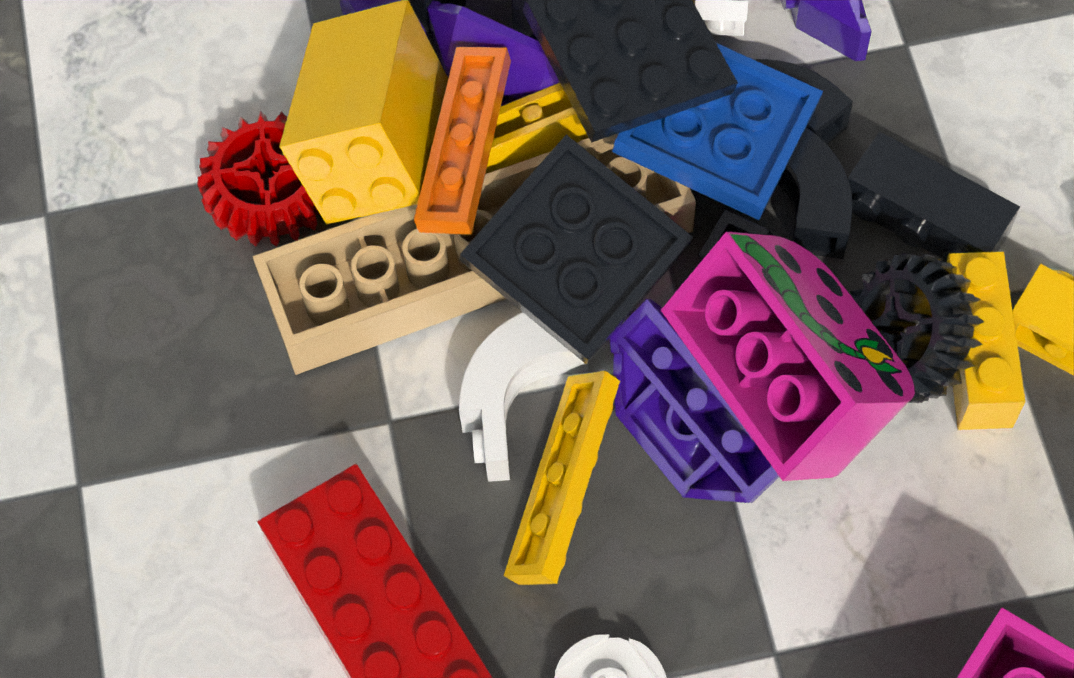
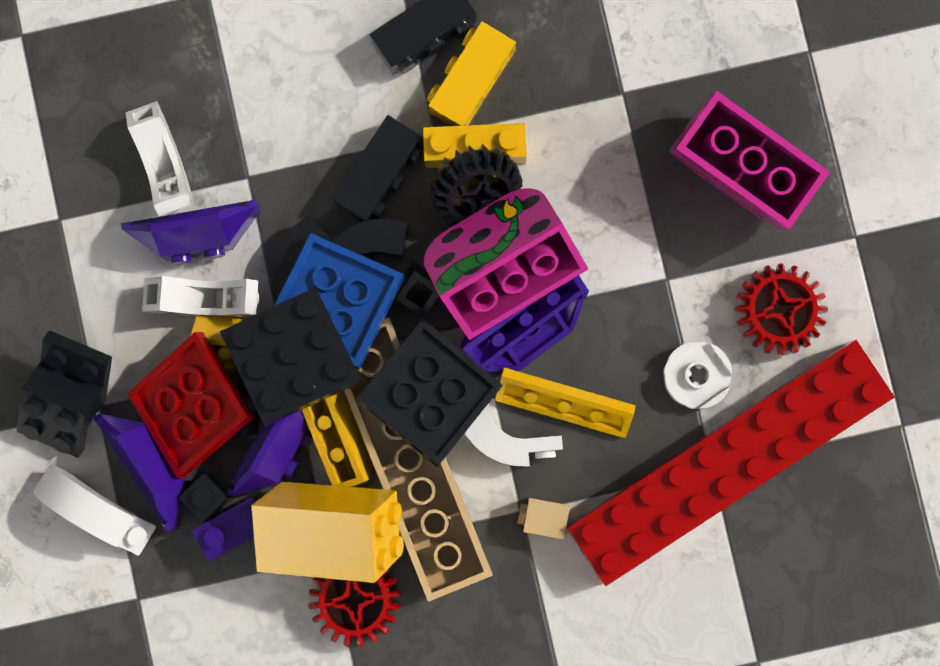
camera: 90 degrees left, 20 degrees up
orange plate [414,47,511,235] -> none
none -> tan brick [517,498,570,540]

